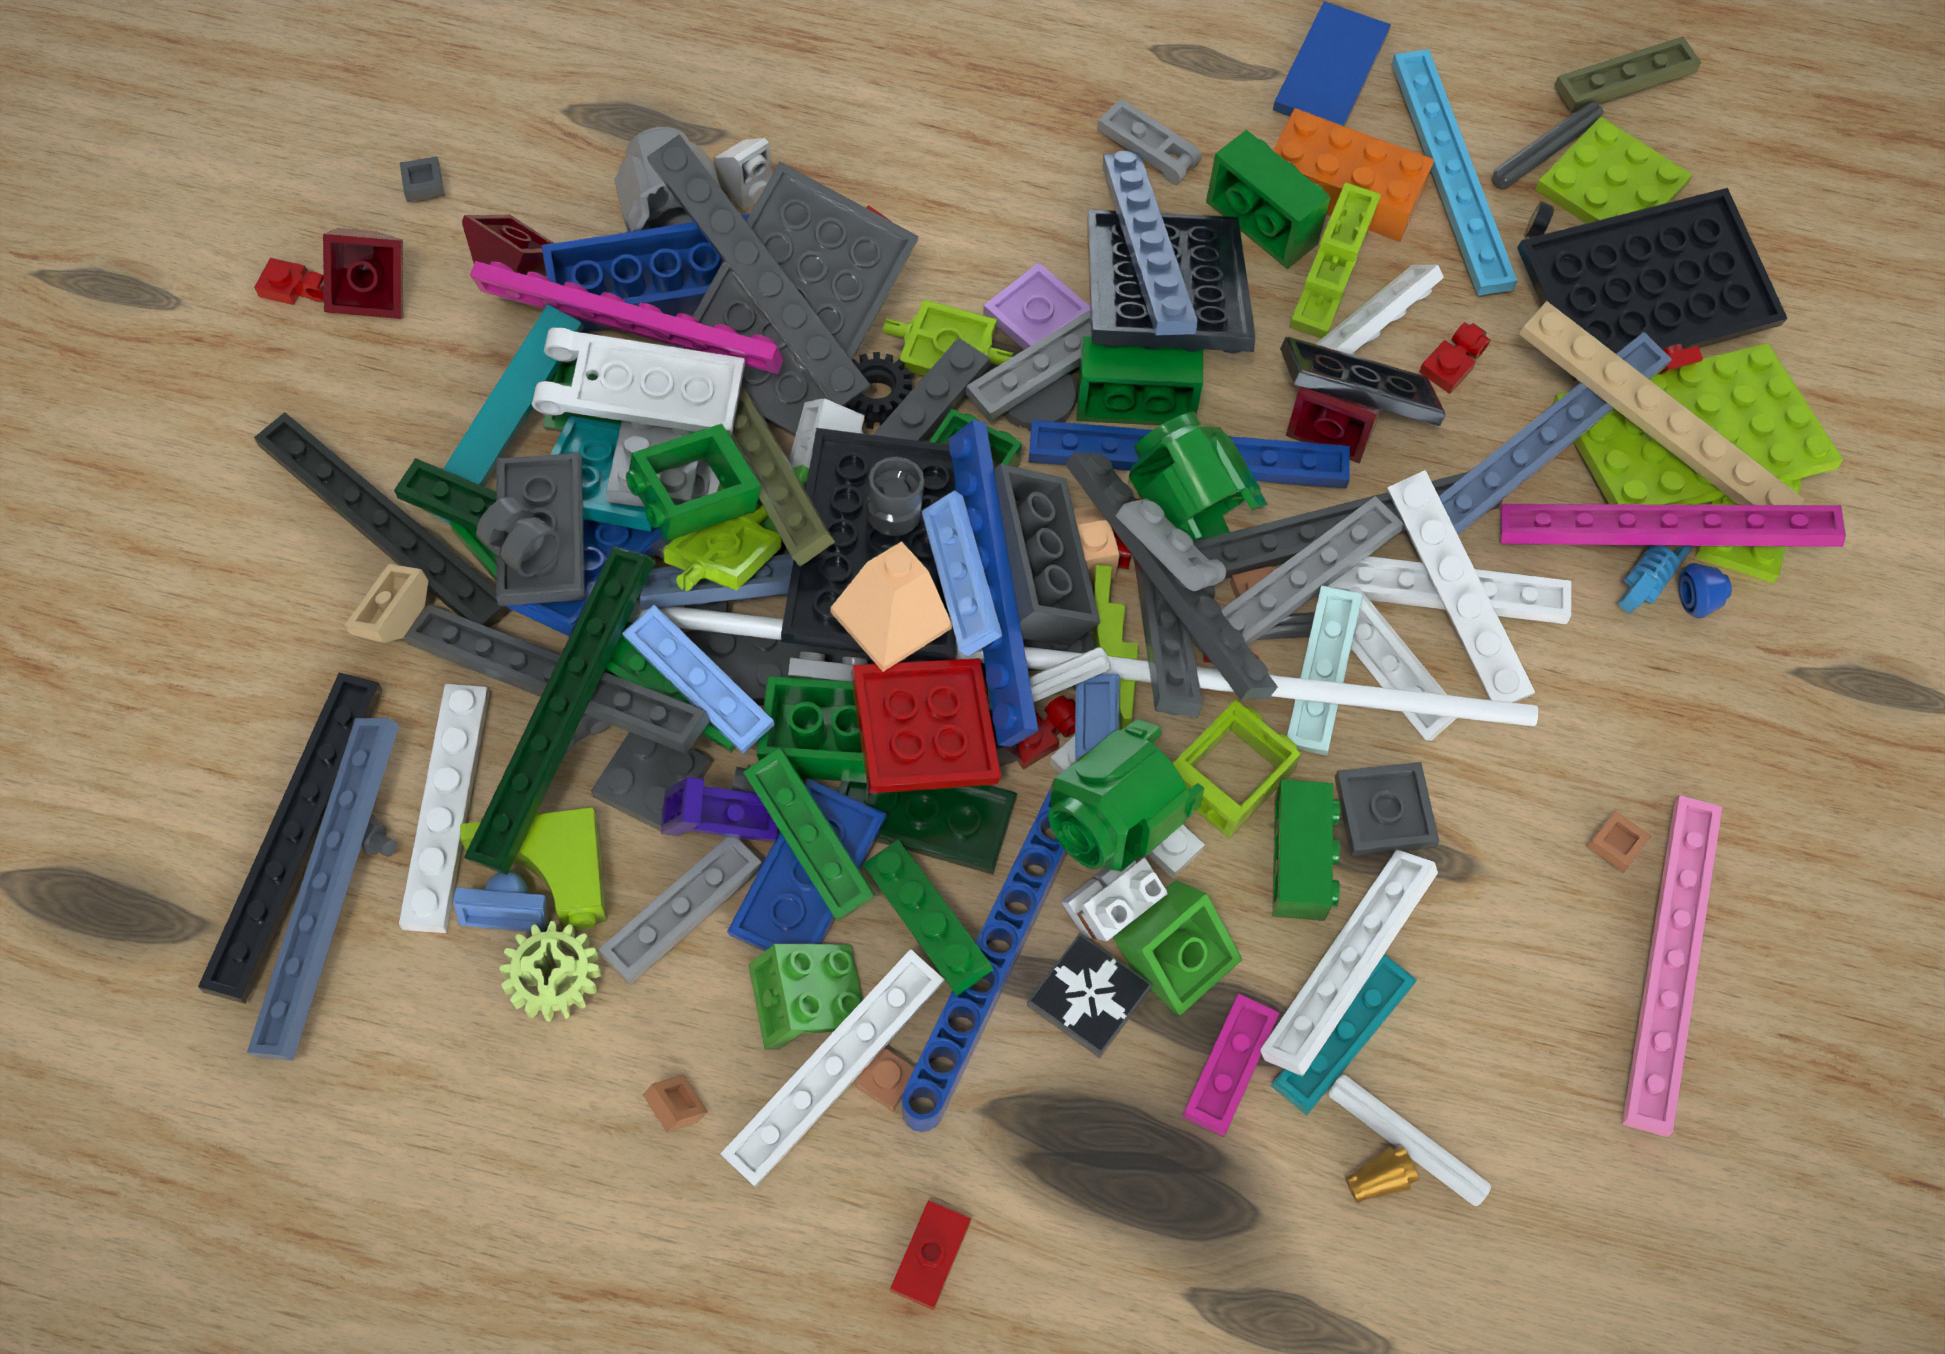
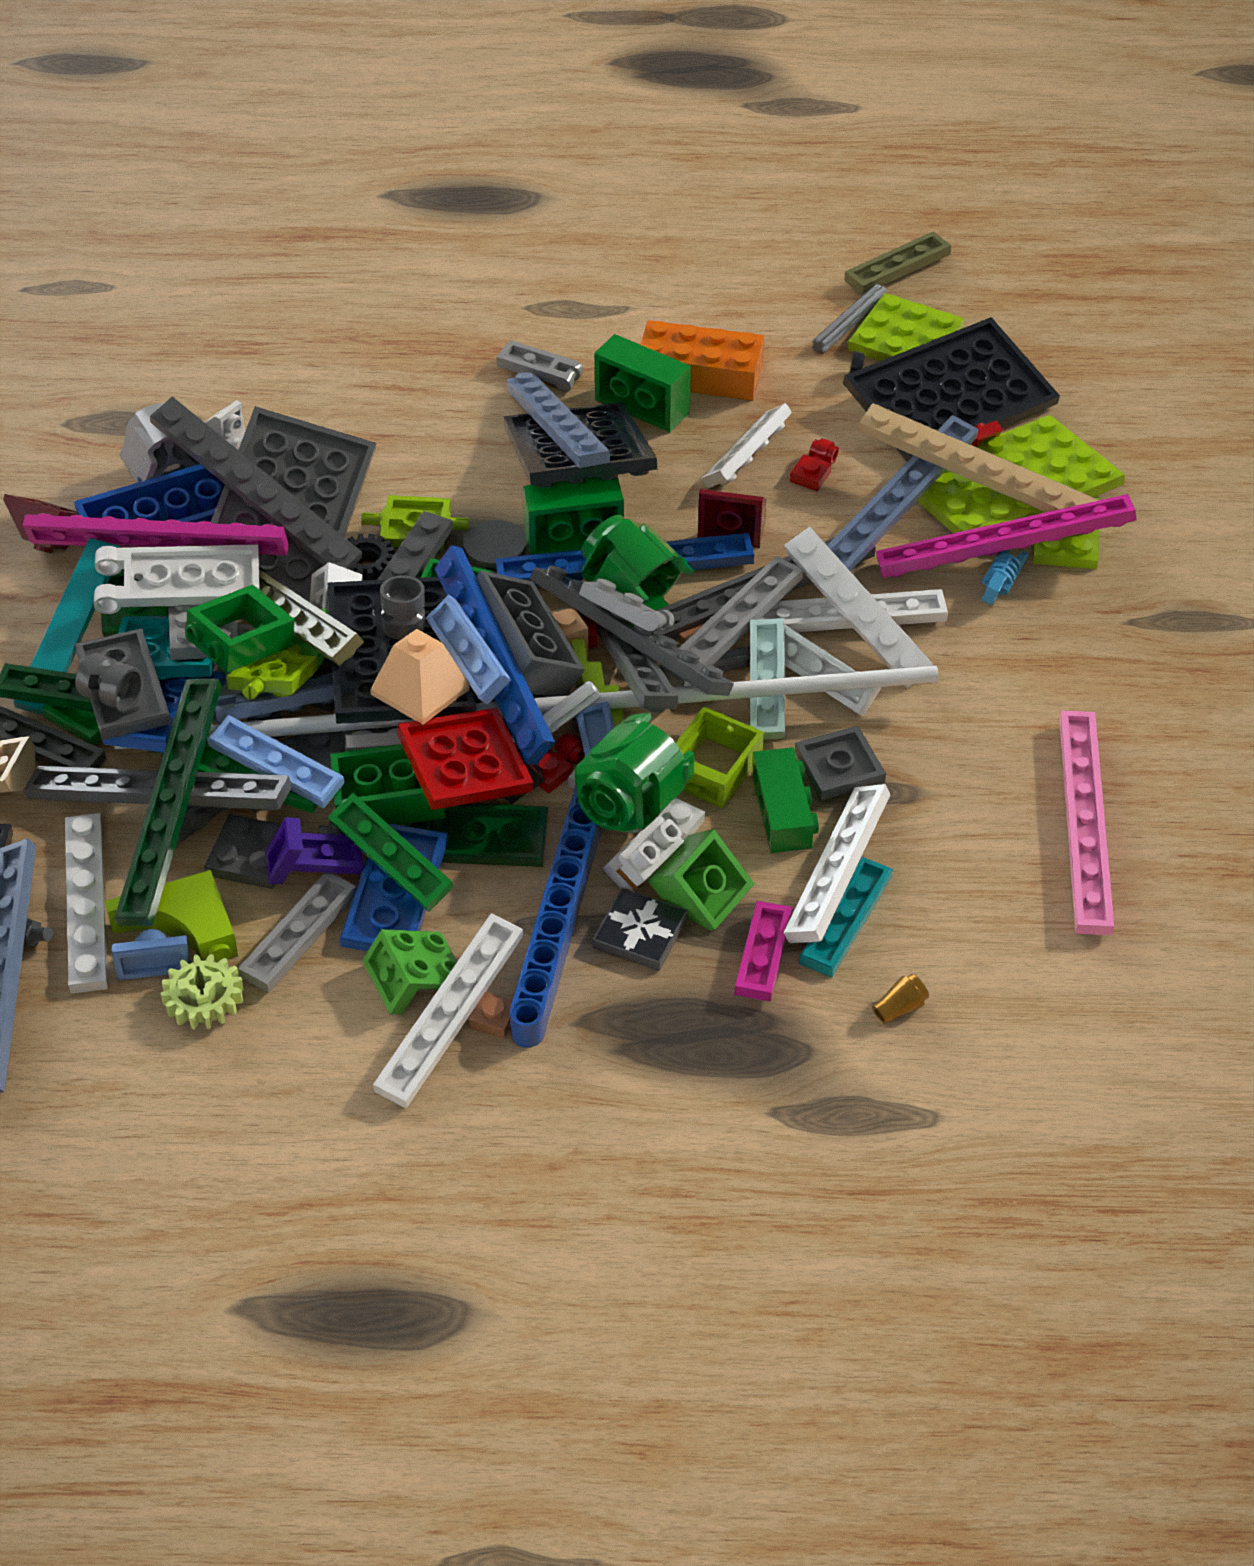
camera: 10 degrees left, 15 degrees down
nougat plate [642,1075,708,1132] -> none
green plate [863,839,994,996] -> none
red plate [890,1200,971,1310] -> none
light grey plate [966,310,1091,422] -> none
lavender plate [983,262,1090,350] -> none
blue tile [1273,1,1391,126] -> none
black tile [1280,336,1446,426] -> none
lime slope [1289,182,1381,339] -> none
white axle [1329,1075,1491,1206] -> none
medium azure plate [1392,49,1517,296] -> none
nougat plate [1587,810,1652,873] -> none
blue cone [1678,563,1732,619] -> none

